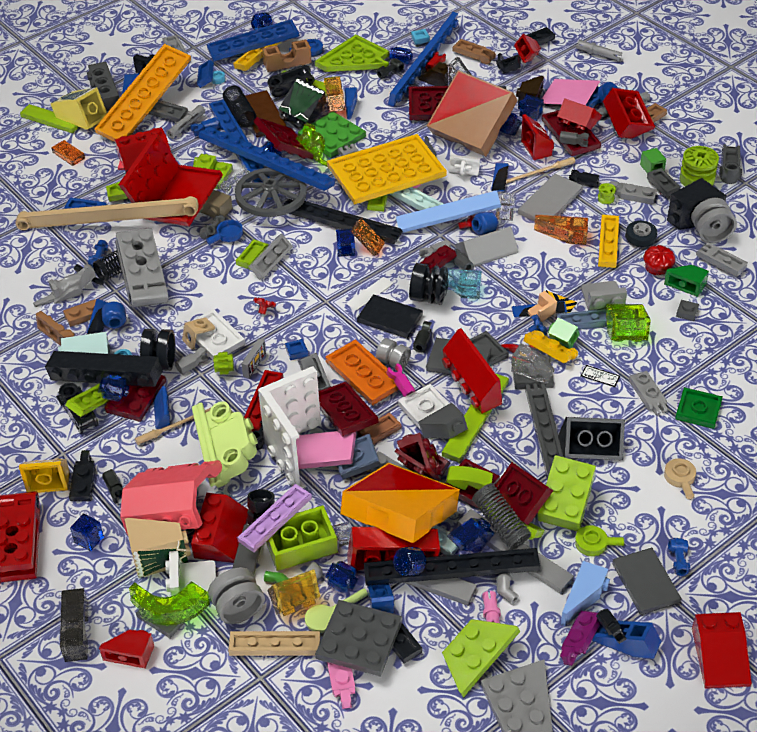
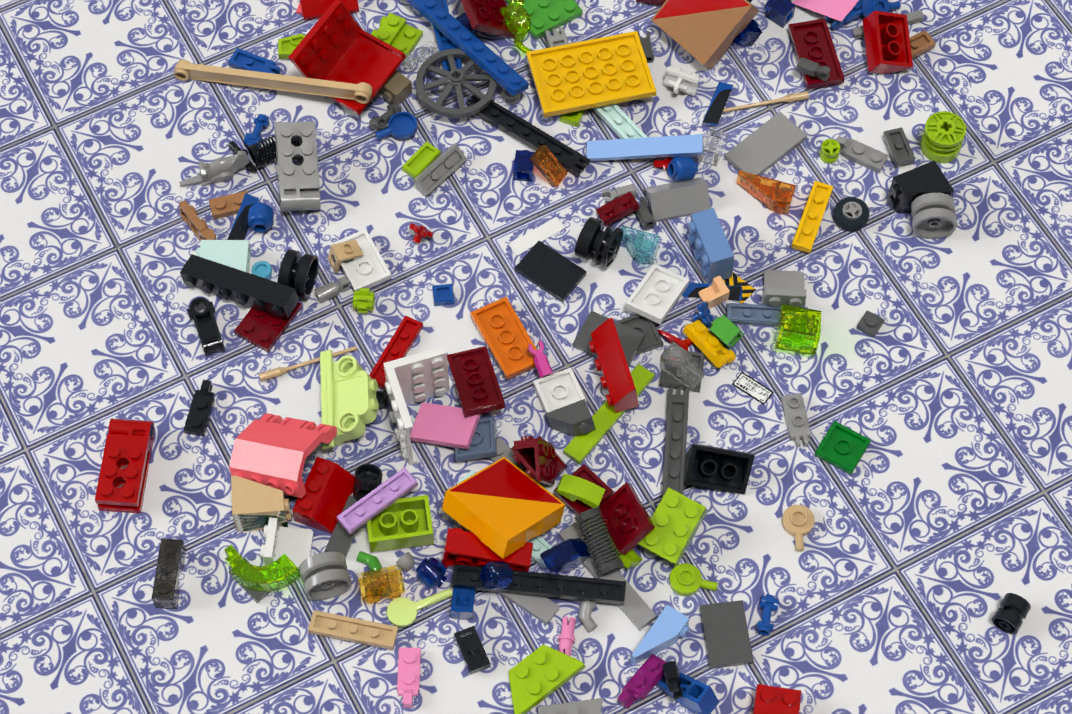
camera: 10 degrees right, 15 degrees up
yellow slope [19,458,70,493] -> none
lime tile [65,384,113,417] -> none
clear blue brick [70,513,104,552] -> none
clear blue head [99,374,129,402] -> none
red slope [99,629,154,669] -> none
pearl dark grey bar [102,469,123,504] -> none
blue slope [154,386,171,429] -> none
tile [241,338,266,379] -> none
dark grey slope [298,353,331,391] -> none
dark grey plate [315,600,402,677] -> none
clear plate [332,521,352,547] -> none
nougat tile [358,412,401,444] -> none
light grey wheel [376,338,411,370] -> none
pearl dark grey bar [413,321,432,353] -> none
red slope [521,114,554,160] -> none
slope [557,98,602,131] -> none
black bar [569,170,600,188] -> none
bright green brick [640,148,666,173] -> none
red piece [643,245,676,275] -> none
green slope [664,265,709,297] -> none
light grey hinge [696,242,748,277] -> none
dark grey piece [719,144,742,184] -> none
none -> white plate [625,263,690,325]
none -> medium blue brick [687,208,734,284]

